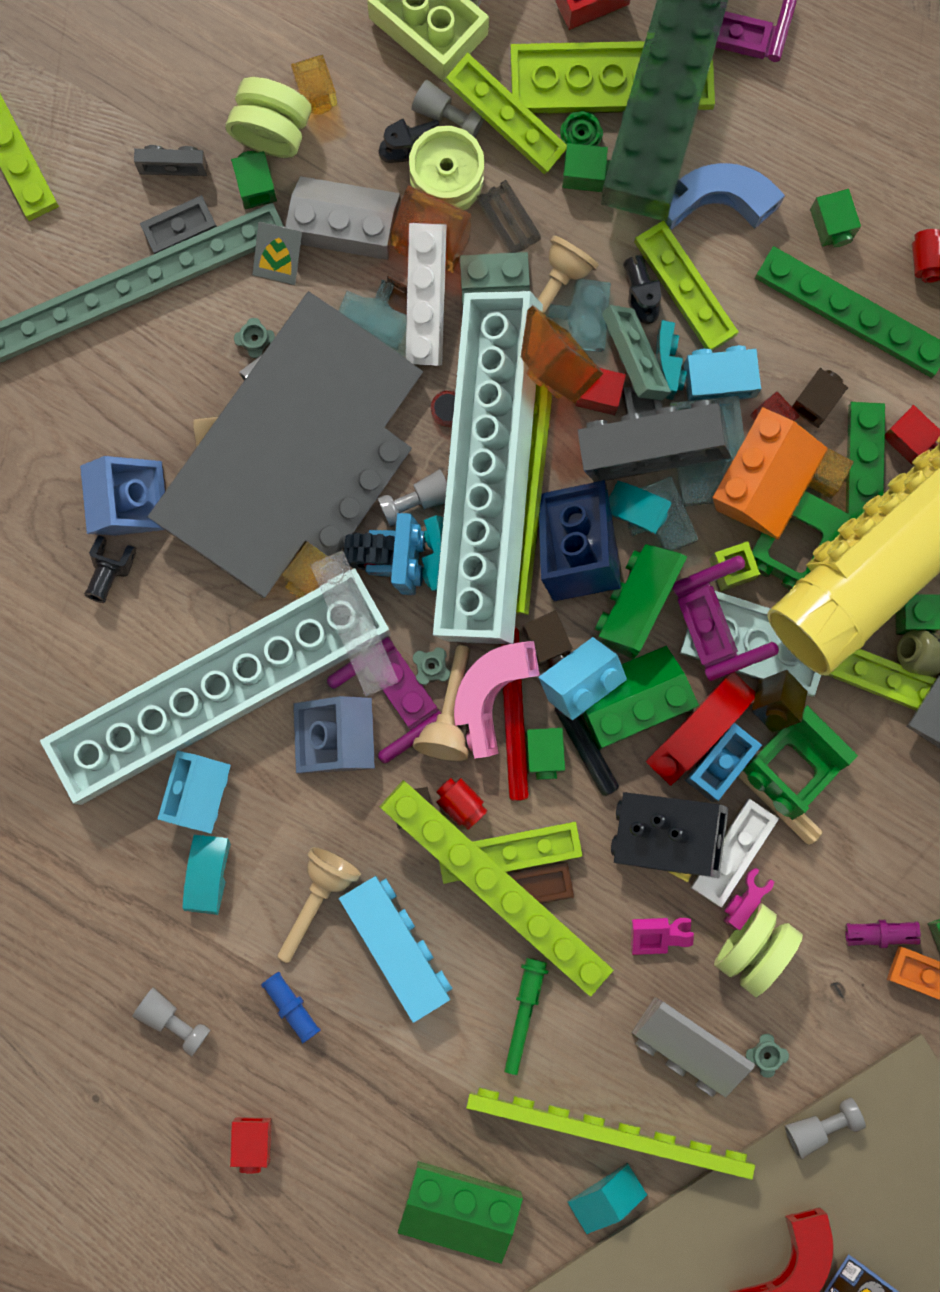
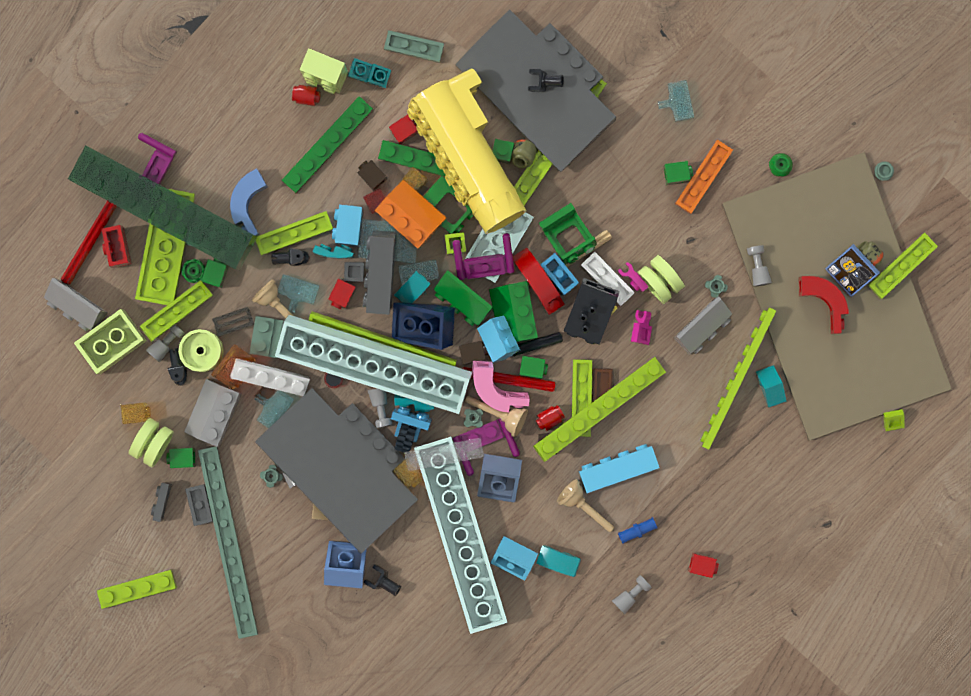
camera: 70 degrees left, 5 degrees up
light grey sticker [252,222,302,285] -> none
green slope [397,1161,523,1264] -> none
green pin [504,958,549,1075] -> none
clear orange slope [520,305,604,403] -> none
sand green plate [602,305,671,400] -> none
dark brown brick [752,670,808,733] -> none
green brick [810,189,861,247] -> none
magenta pin [845,920,921,948] -> none

